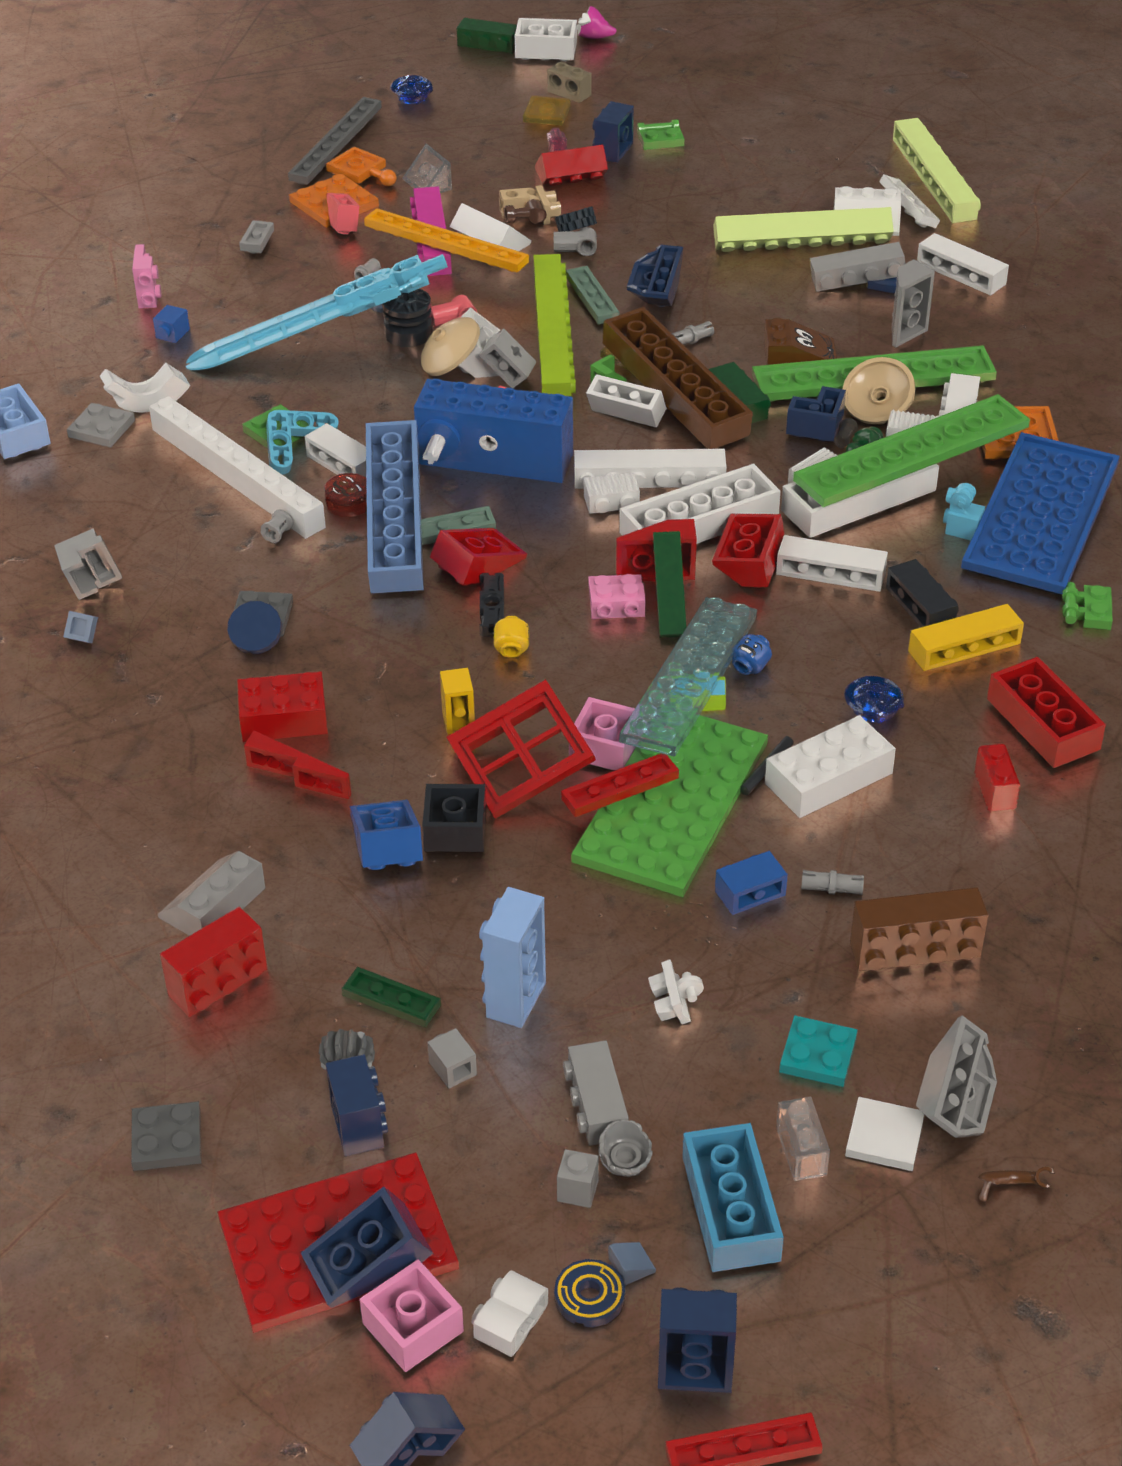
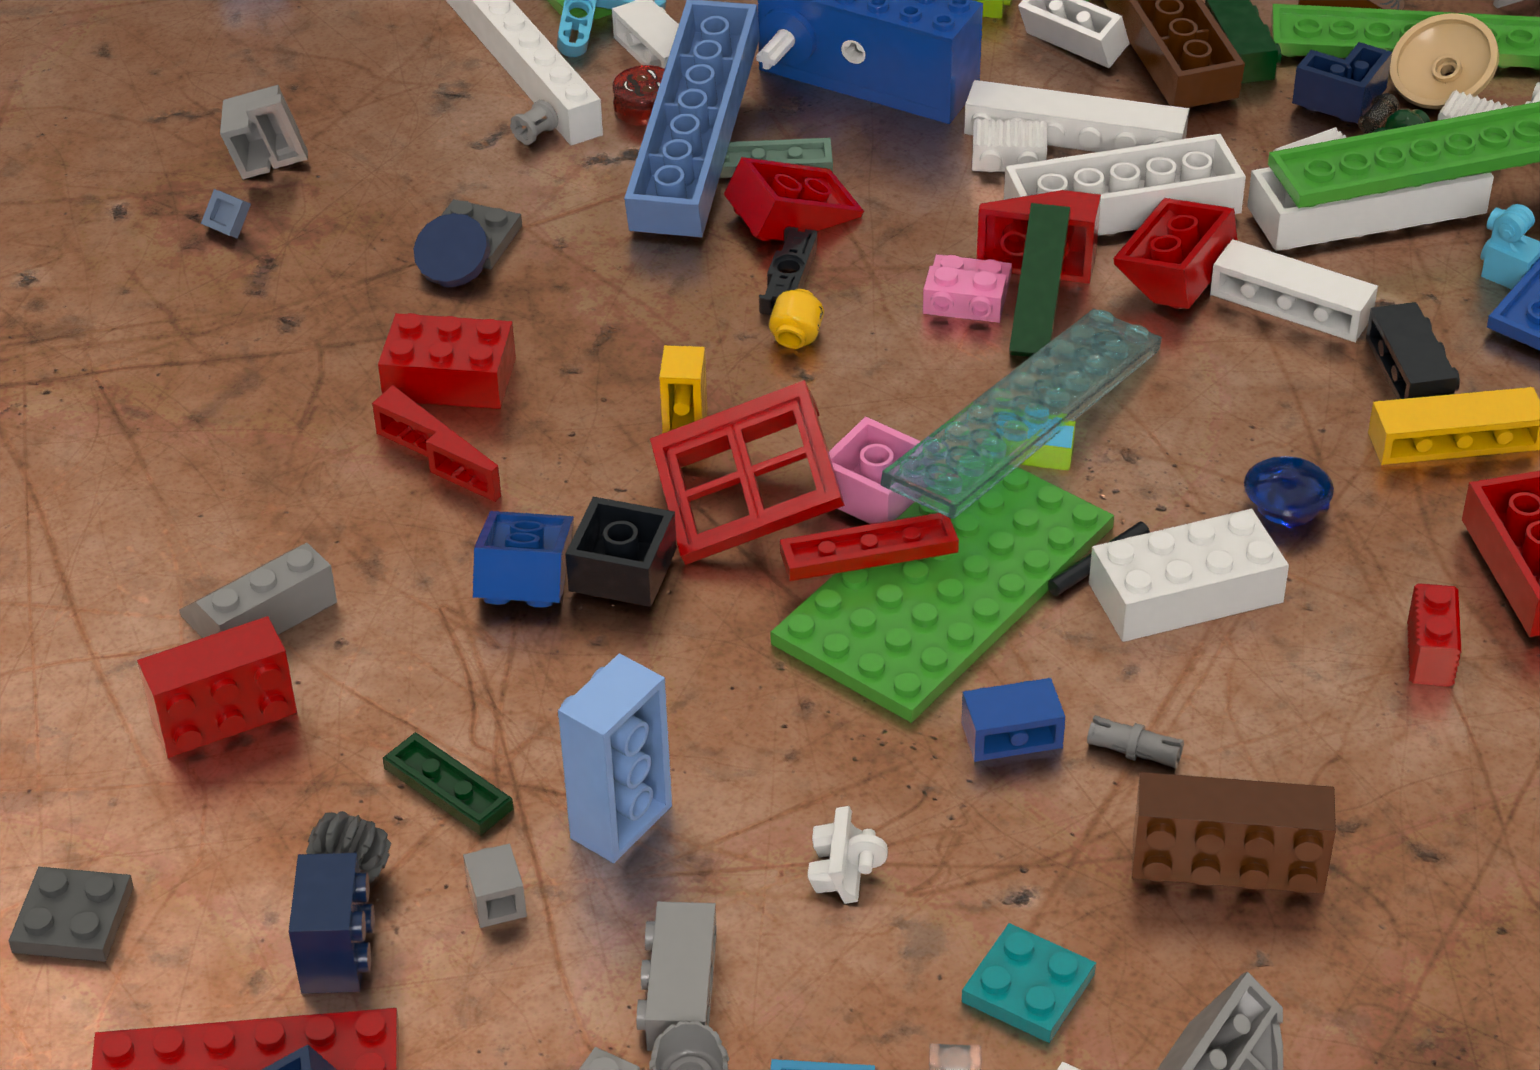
camera: 15 degrees right, 0 degrees up
blue head [731,634,772,675] -> none

